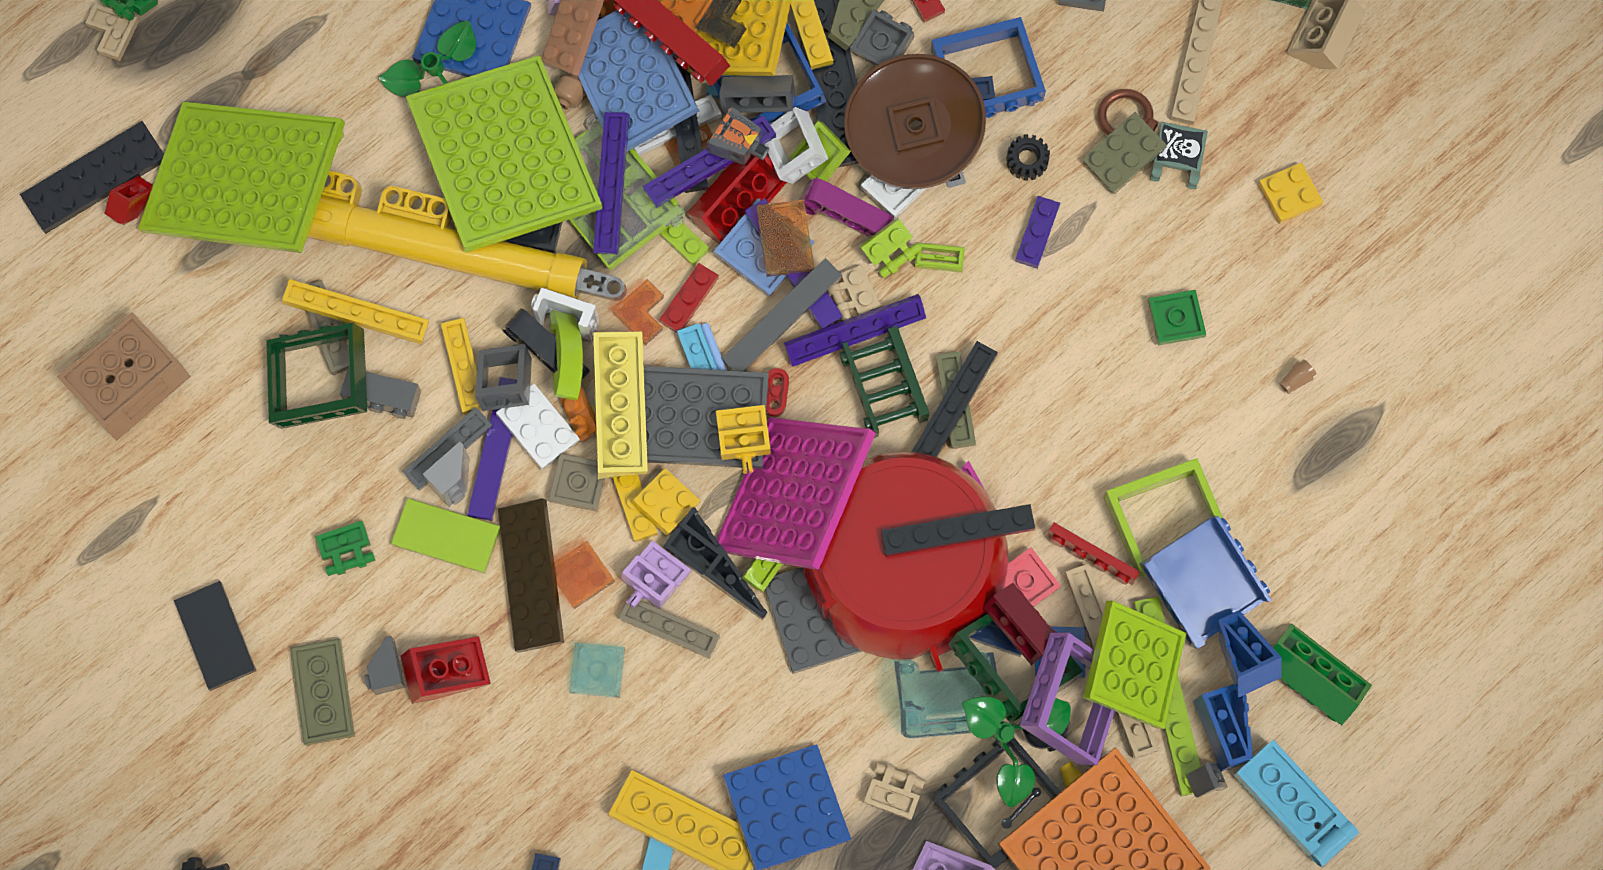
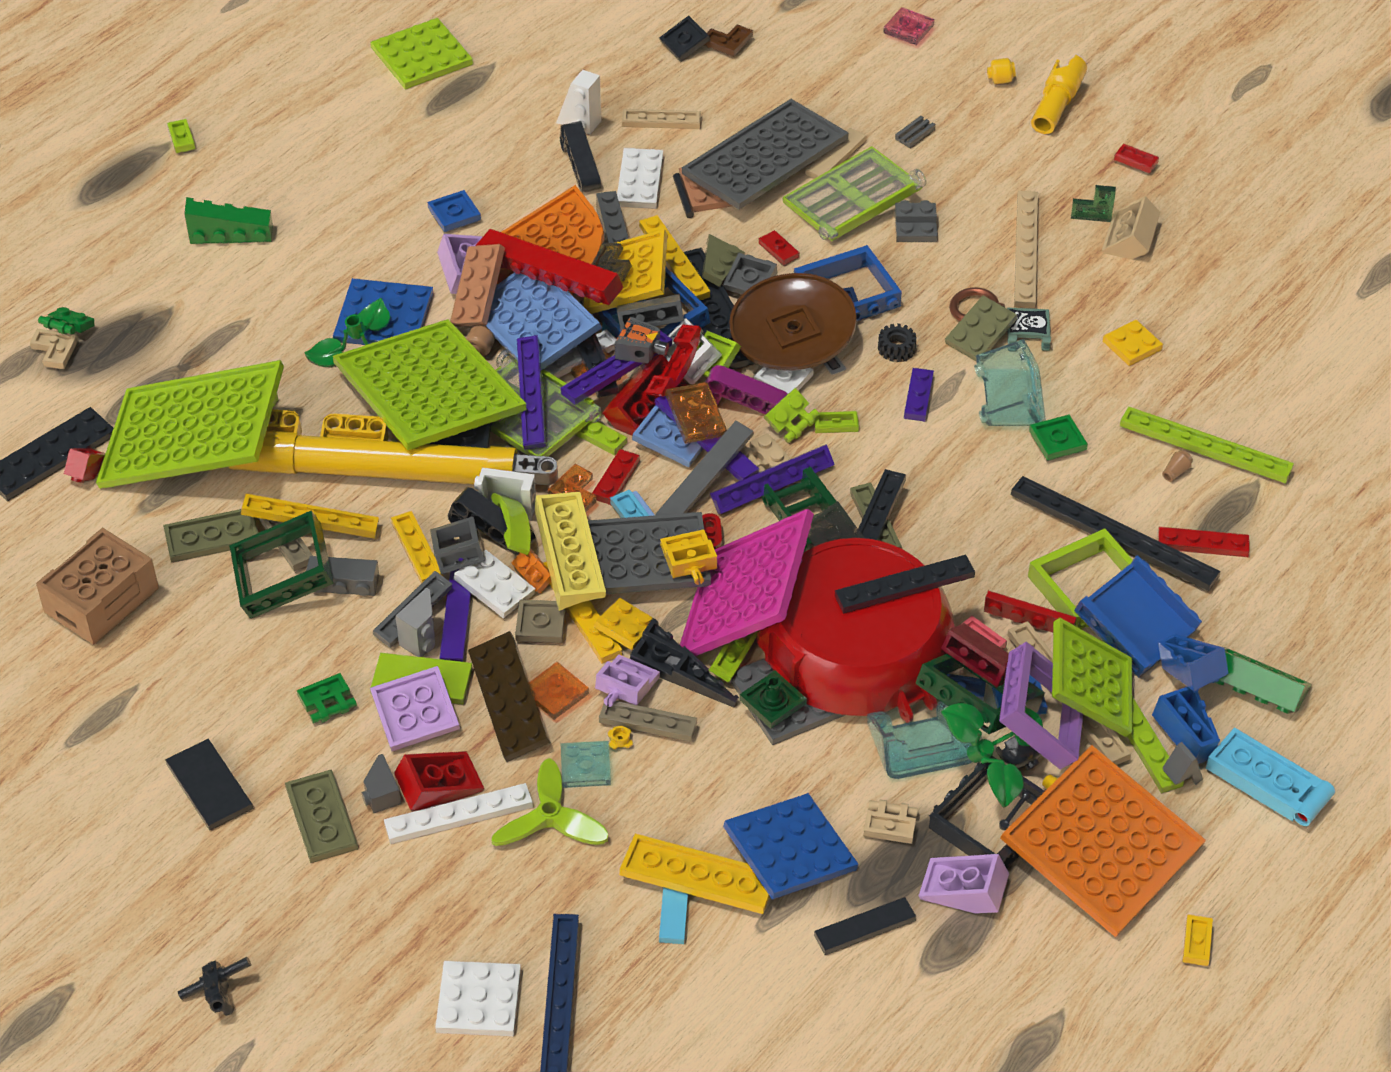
camera: 10 degrees left, 25 degrees down
none -> olive tile [163,509,258,563]
none -> lavender plate [370,666,460,752]
none -> white plate [384,783,533,844]
none -> lime piece [491,758,608,846]
none -> yellow plate [608,726,633,749]
none -> red slope [645,324,701,397]
none -> dark green plate [739,670,807,729]
none -> clear smoke plate [808,501,864,547]
none -> clear light blue windscreen [974,339,1046,426]
none -> black plate [1011,476,1221,591]
none -> lime plate [1120,406,1294,484]
none -> red plate [1157,526,1249,558]

